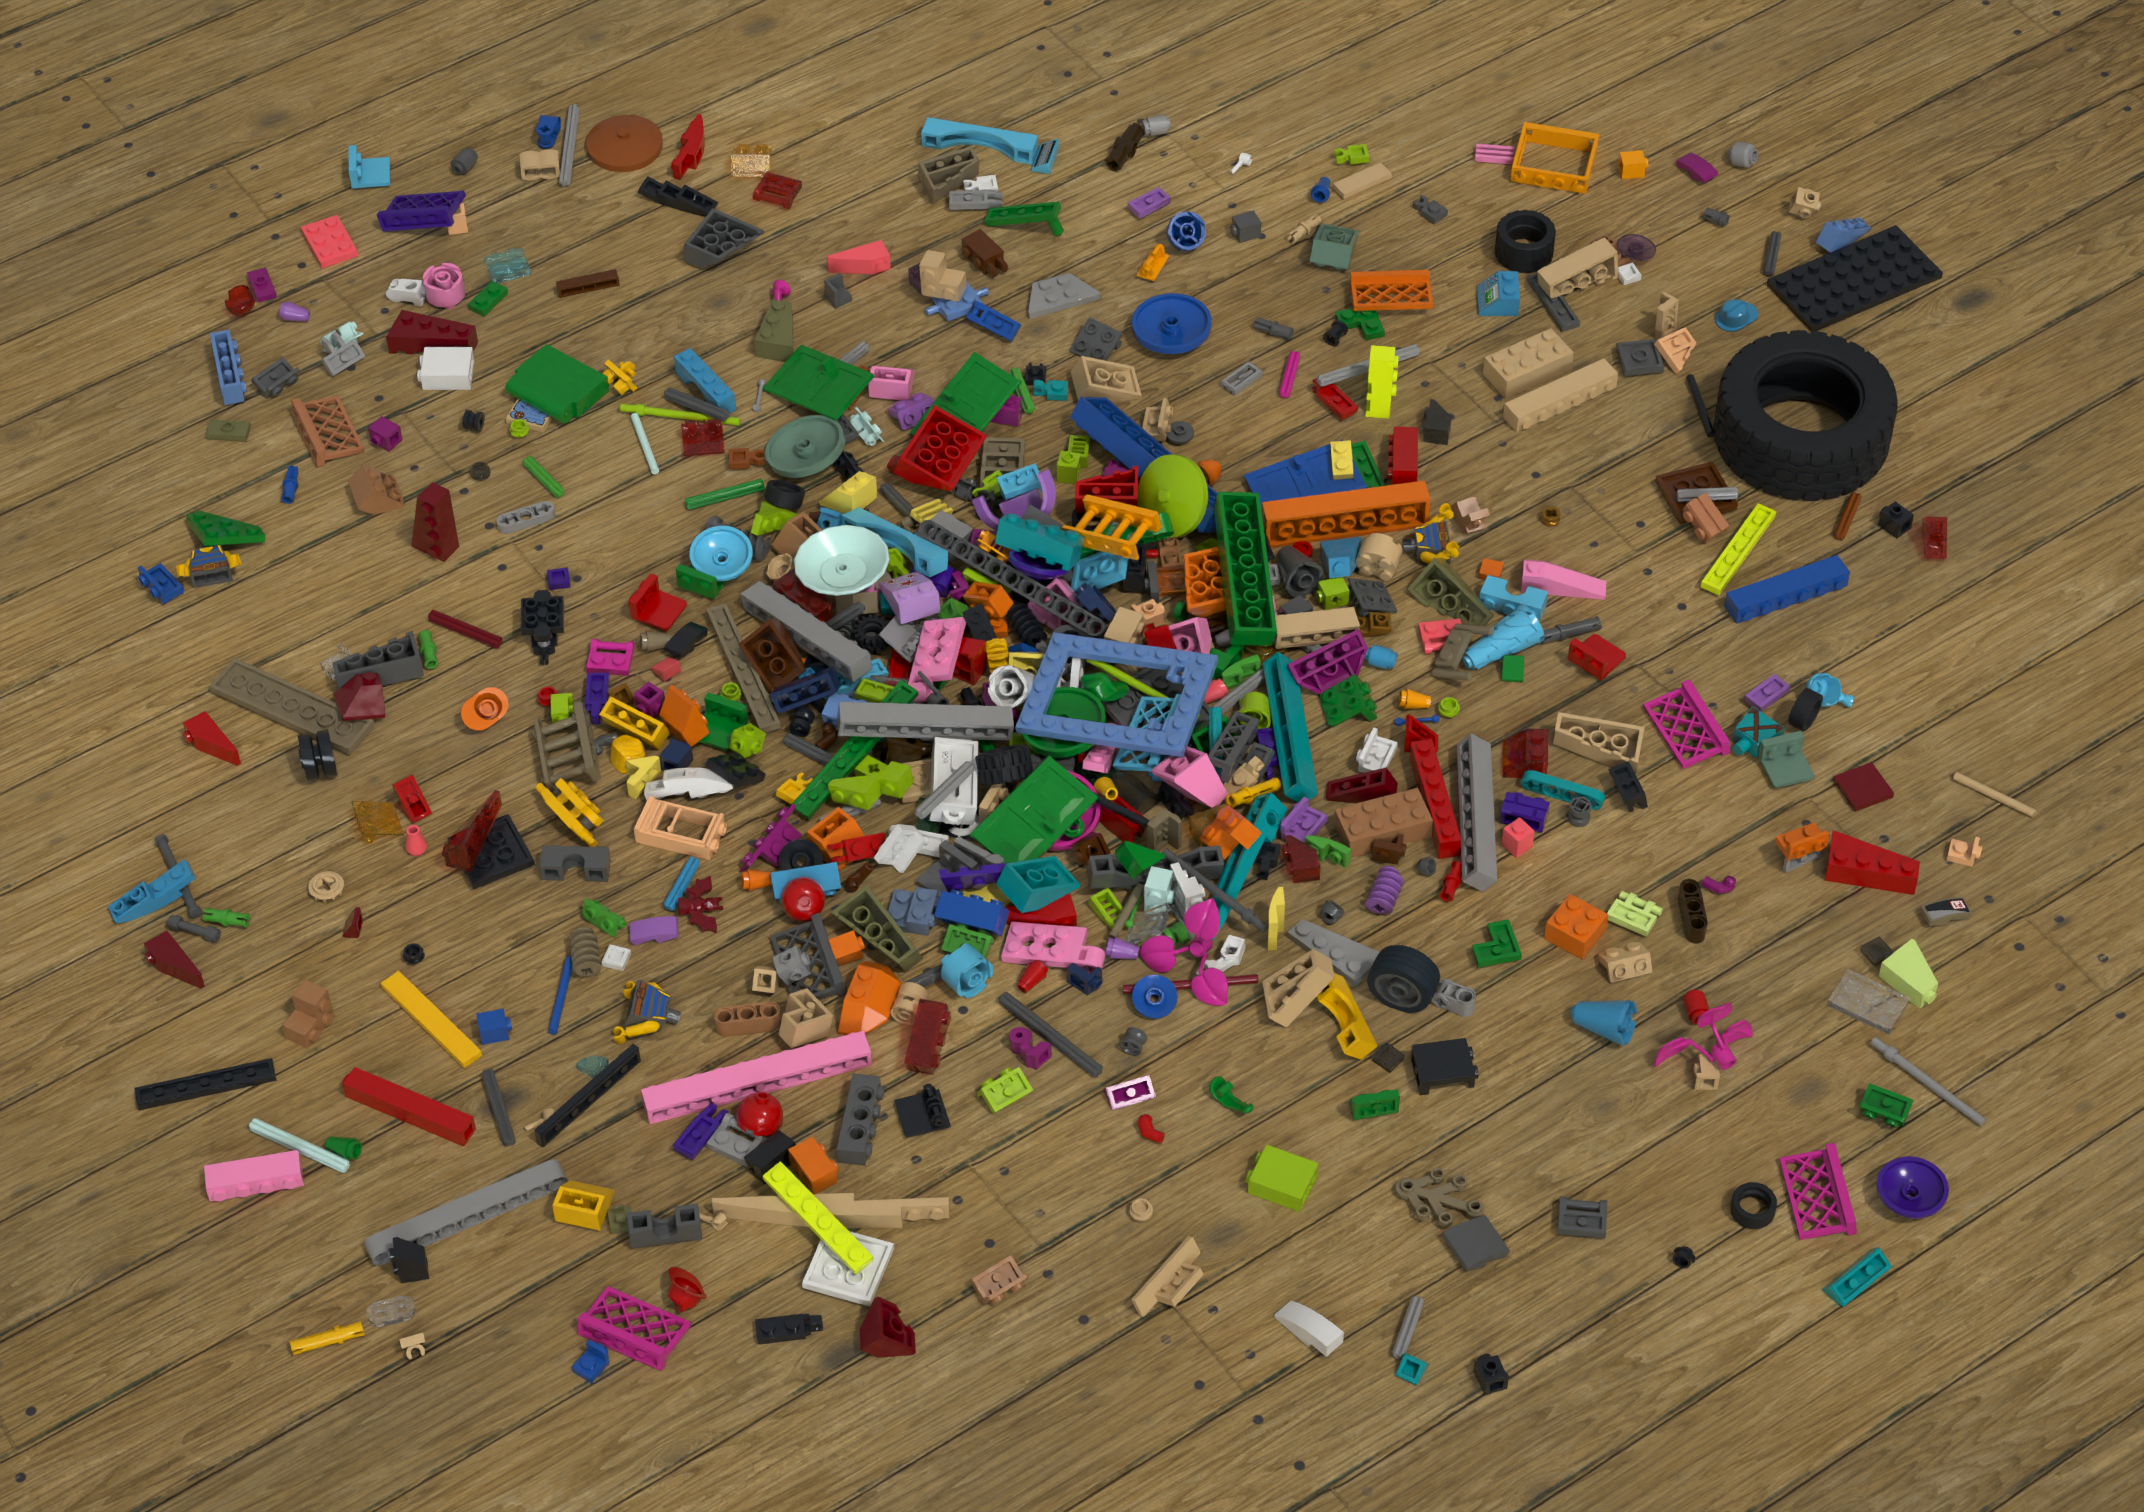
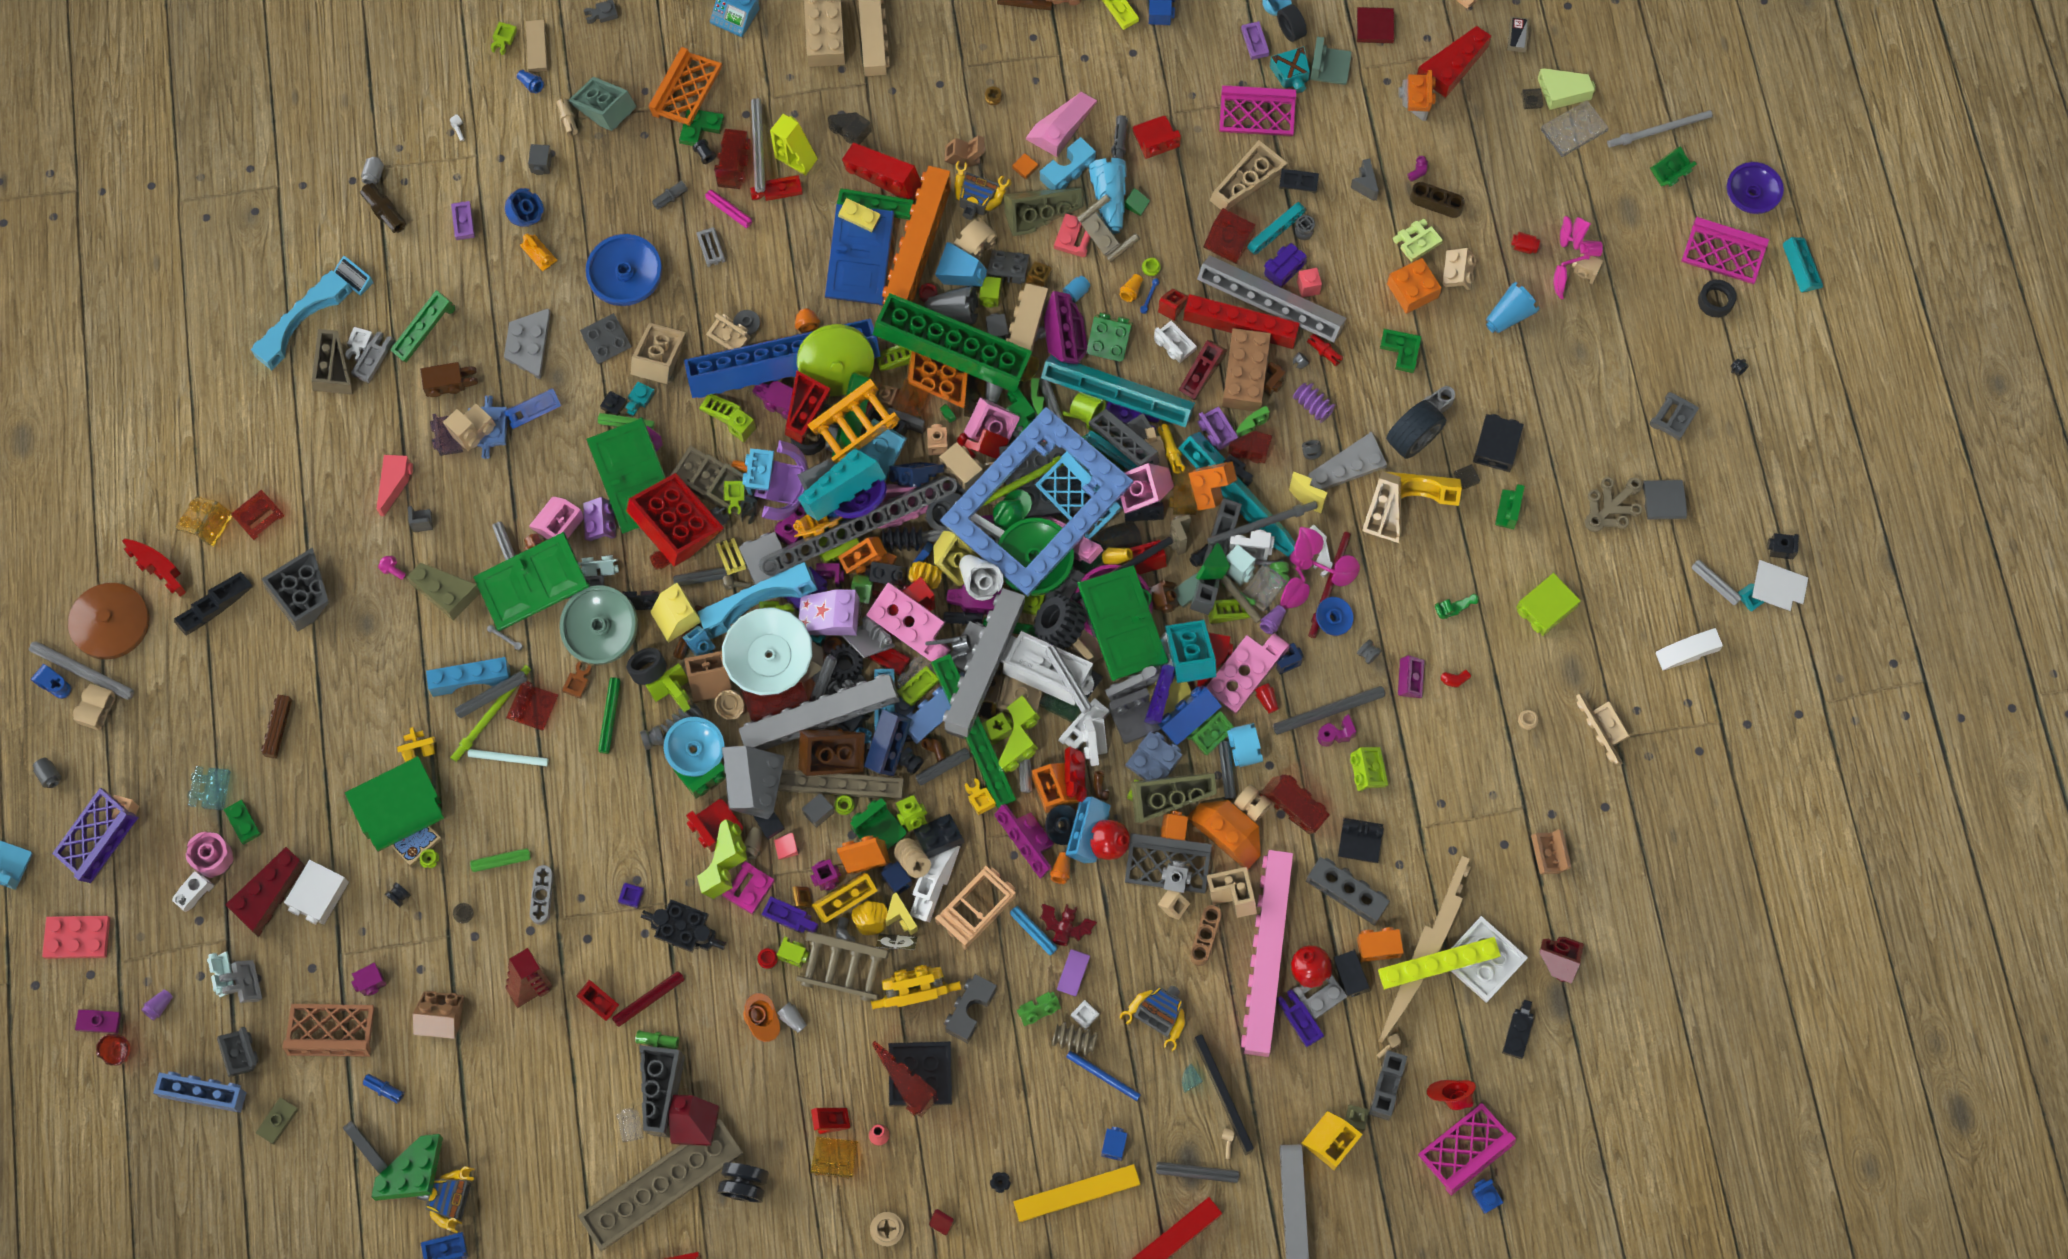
camera: 65 degrees left, 20 degrees up
none -> dark grey beam [343,1121,388,1174]
none -> red slope [576,980,619,1021]
none -> lime arch [697,819,747,899]
none -> clear red wedge [714,129,751,189]
none -> dark grey wedge [721,746,785,819]
none -> light grey cone [777,1002,807,1033]
none -> dark grey panel [802,794,835,828]
none -> sticker [876,934,918,950]
none -> tan piece [894,838,931,878]
none -> dark grey slope [1351,159,1379,201]
none -> white sticker [1752,560,1808,611]

